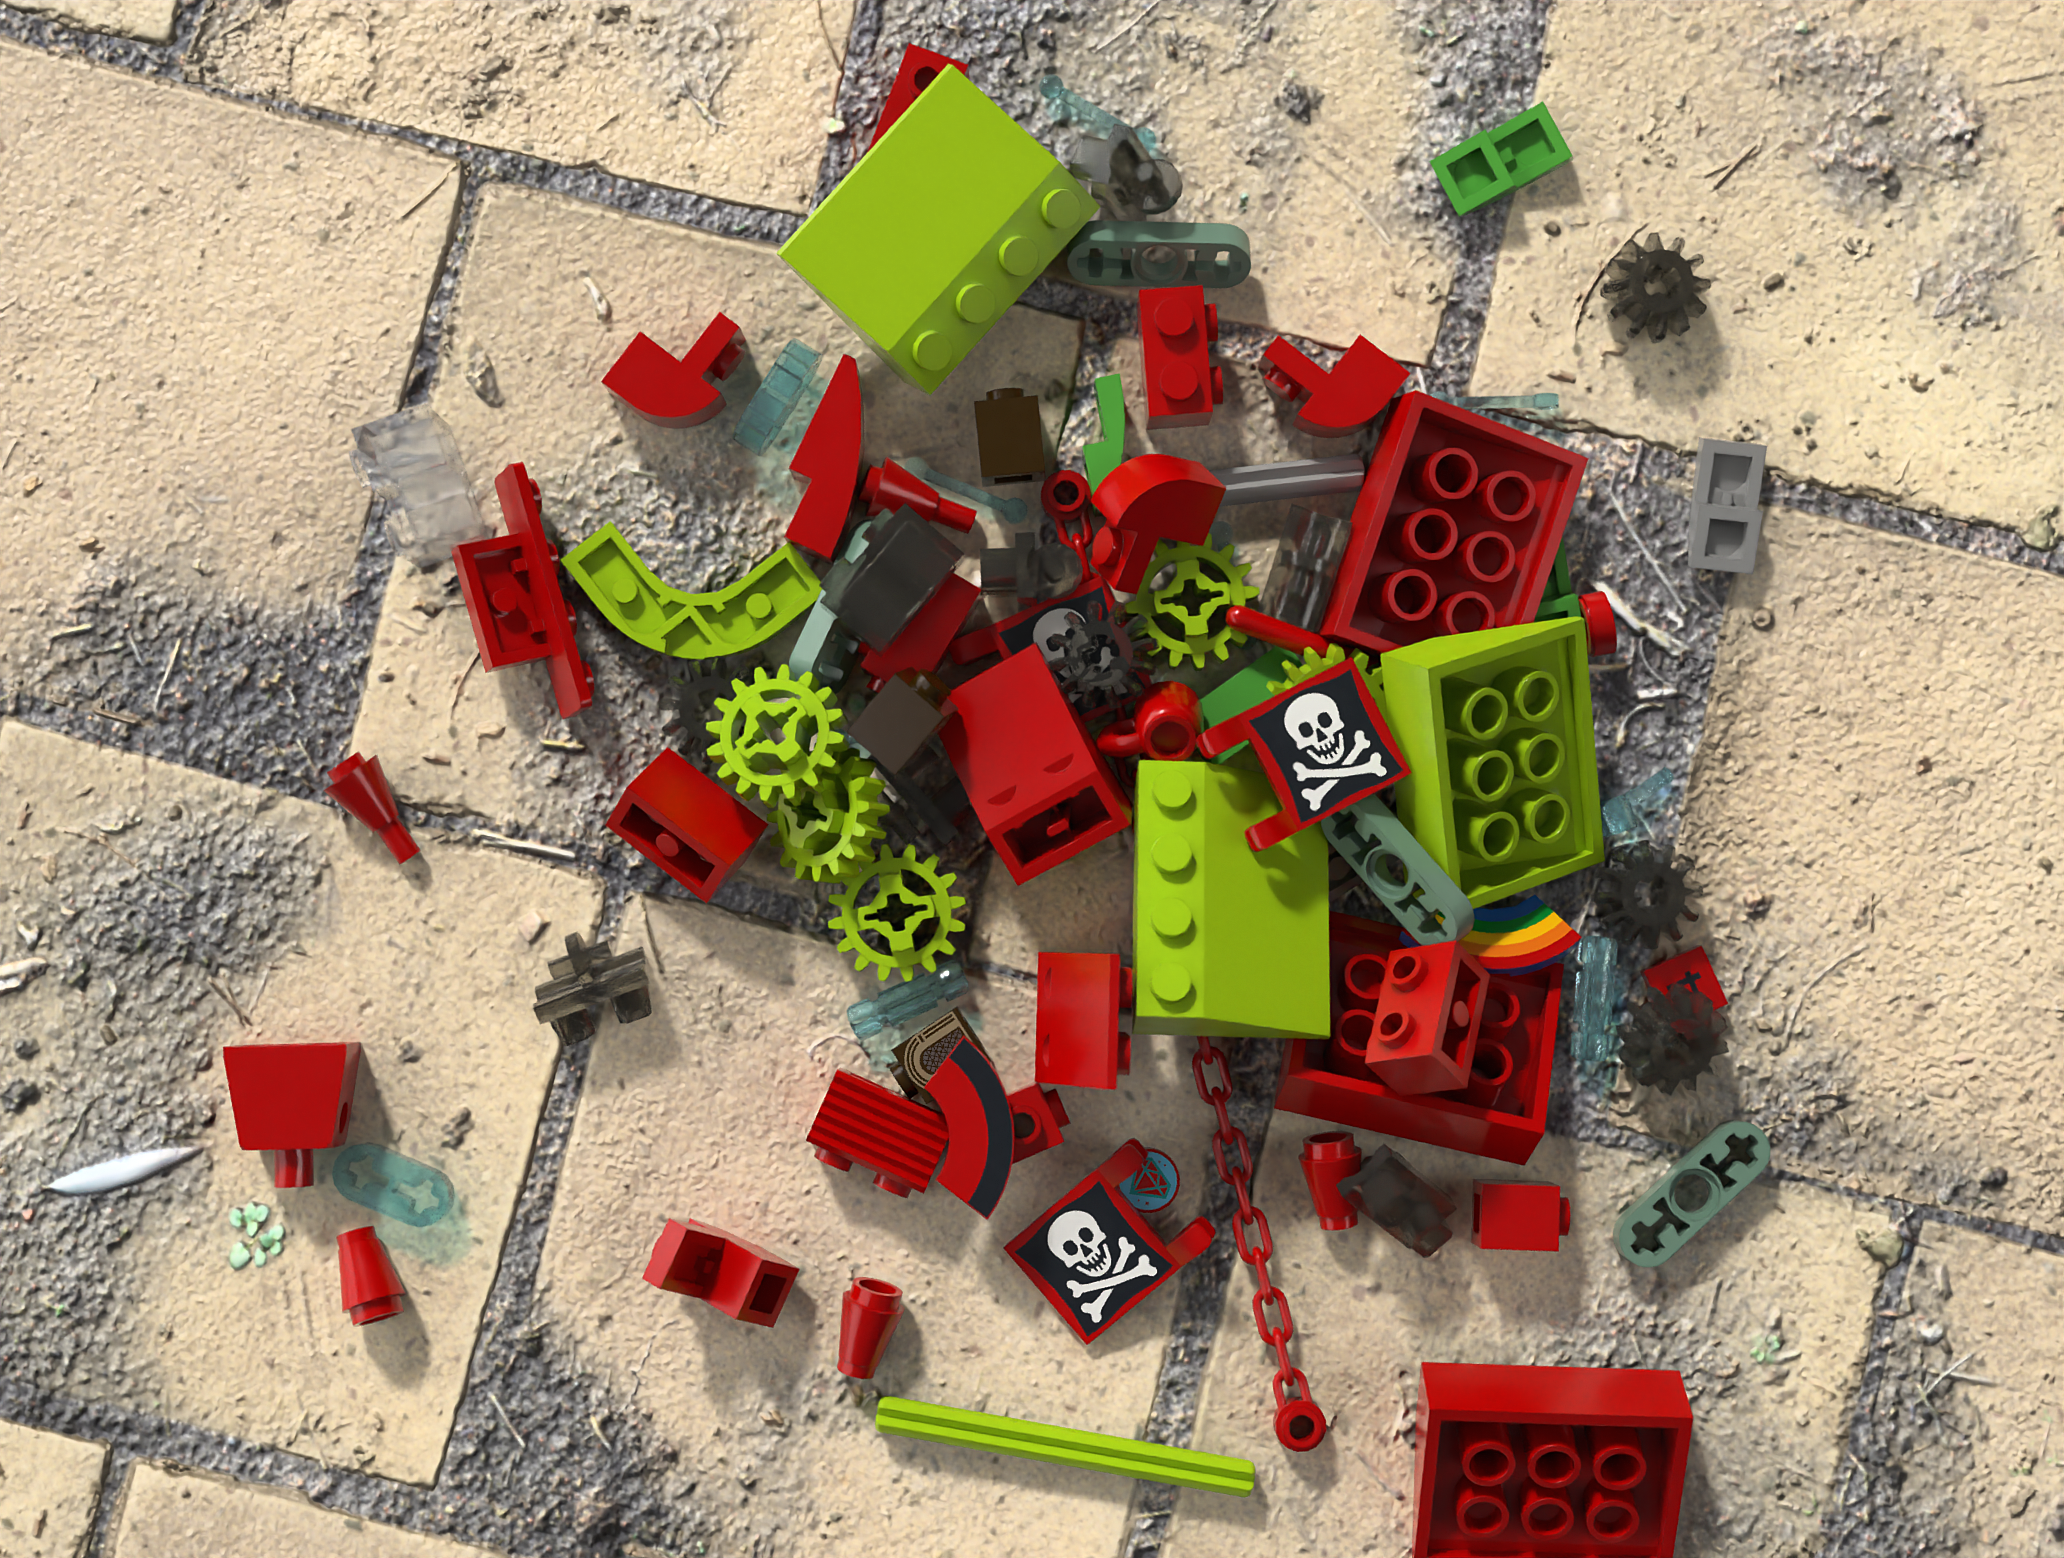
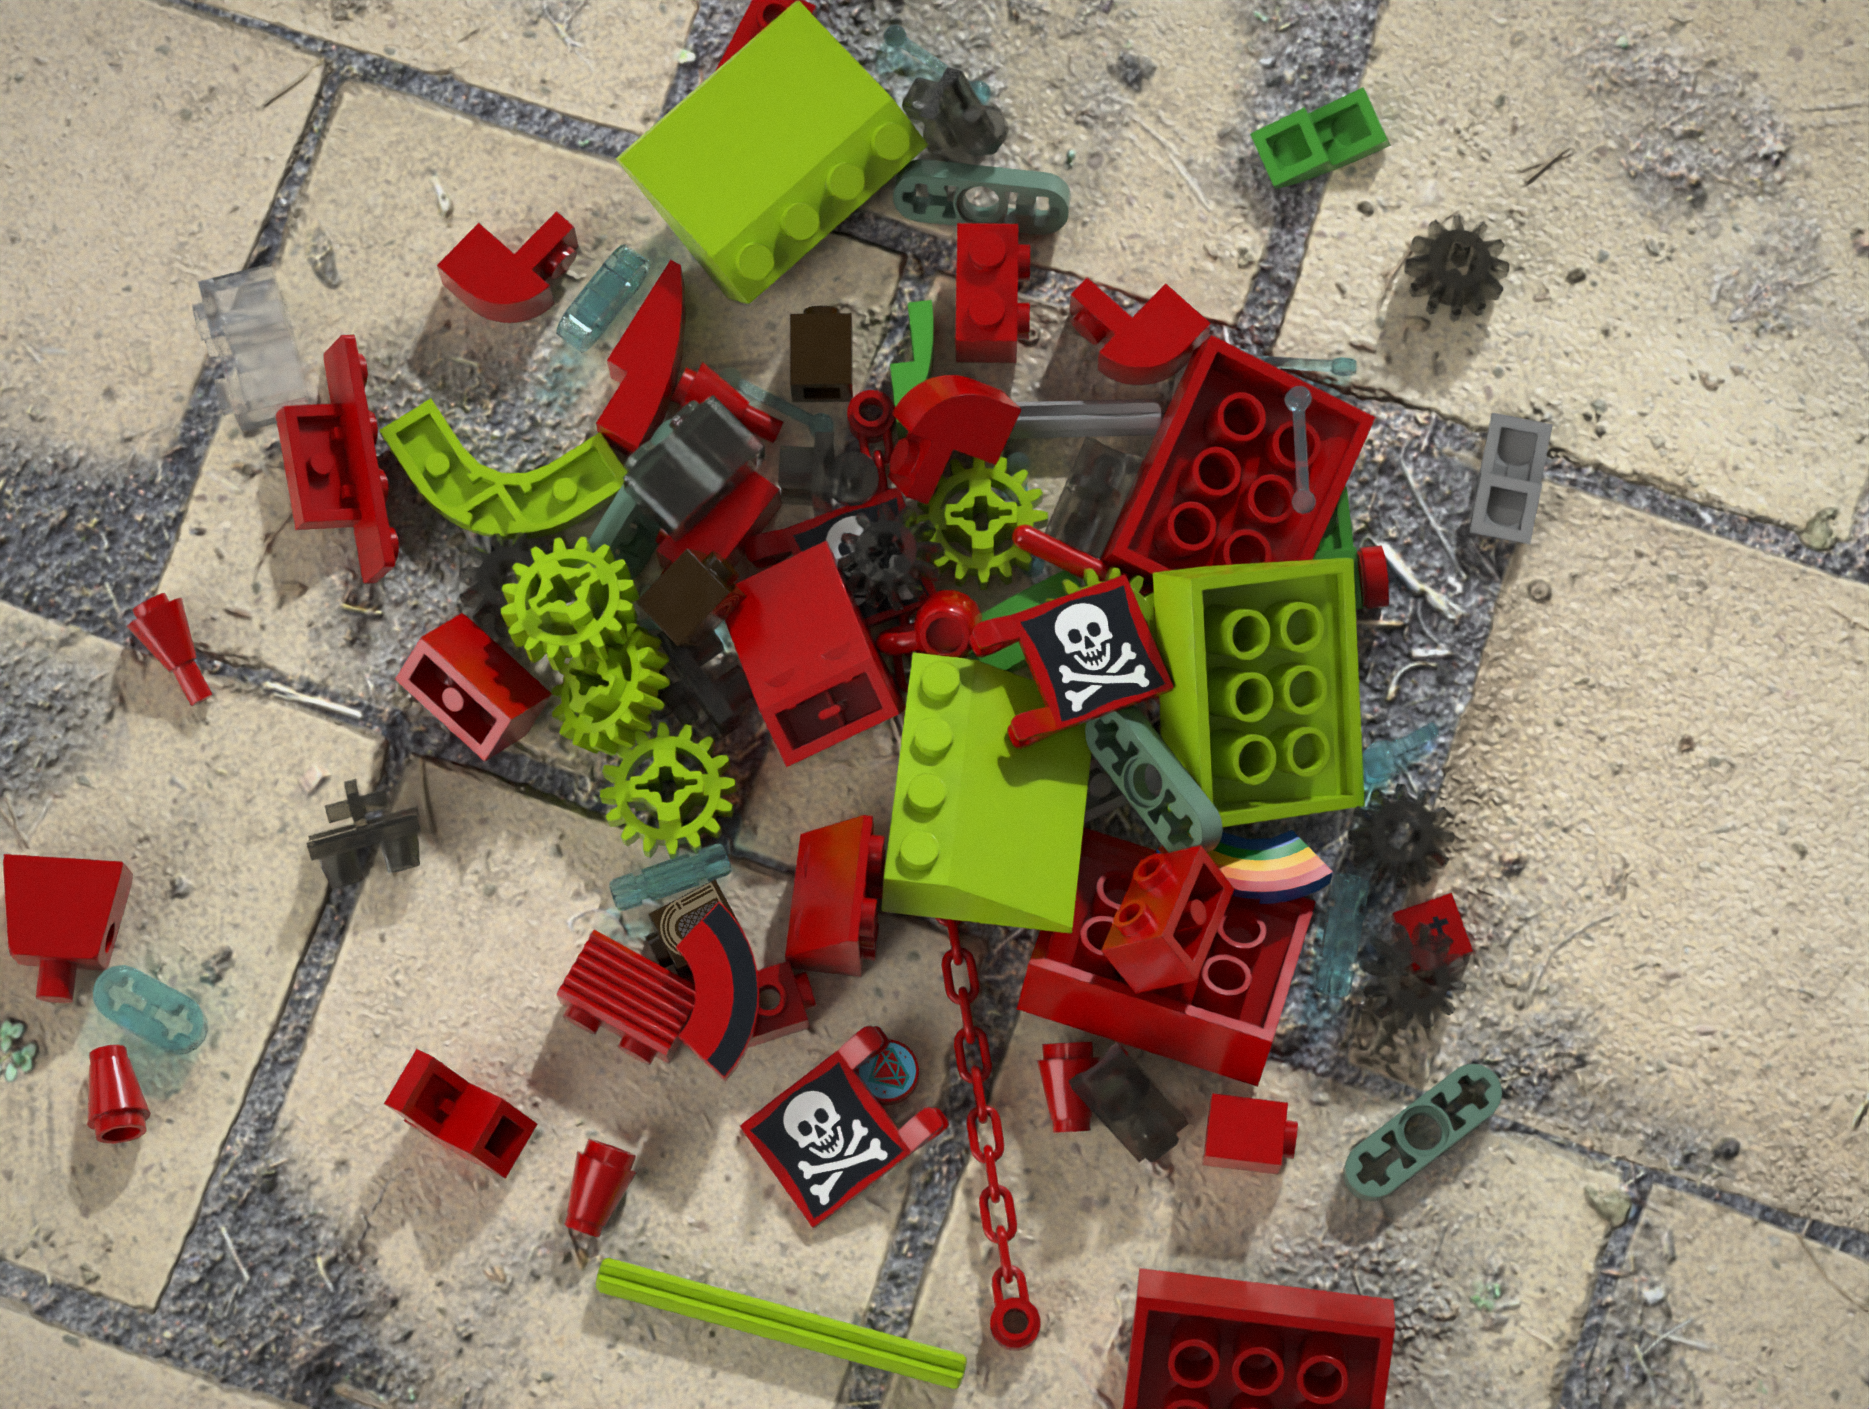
camera: 10 degrees right, 10 degrees down
none -> clear light blue hinge [1284,386,1316,514]

